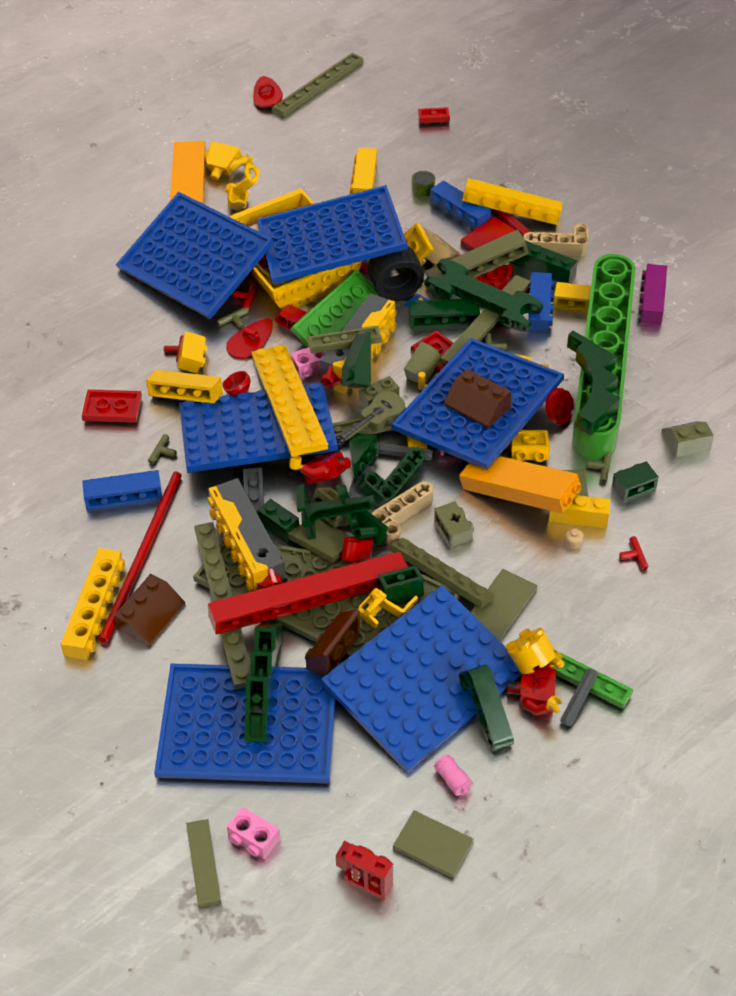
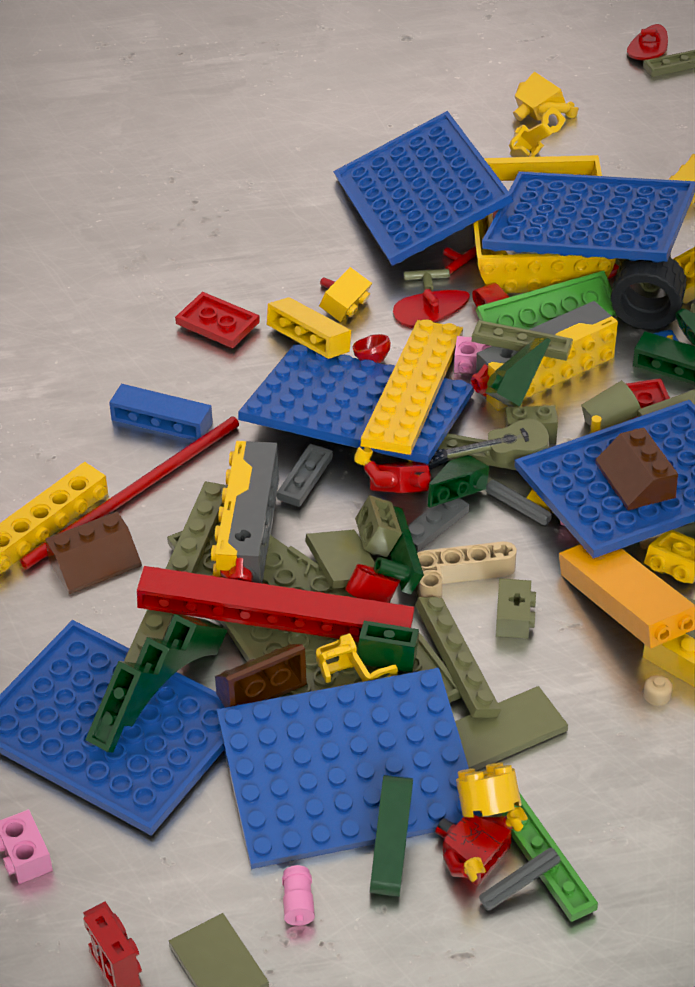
camera: 30 degrees right, 5 degrees down
olive piece [148,434,177,464] -> none
light orange brick [170,141,206,204] -> none
dark green brick [257,498,300,544] -> none
dark green piece [296,484,376,540] -> none
dark green beam [358,447,425,507] -> none

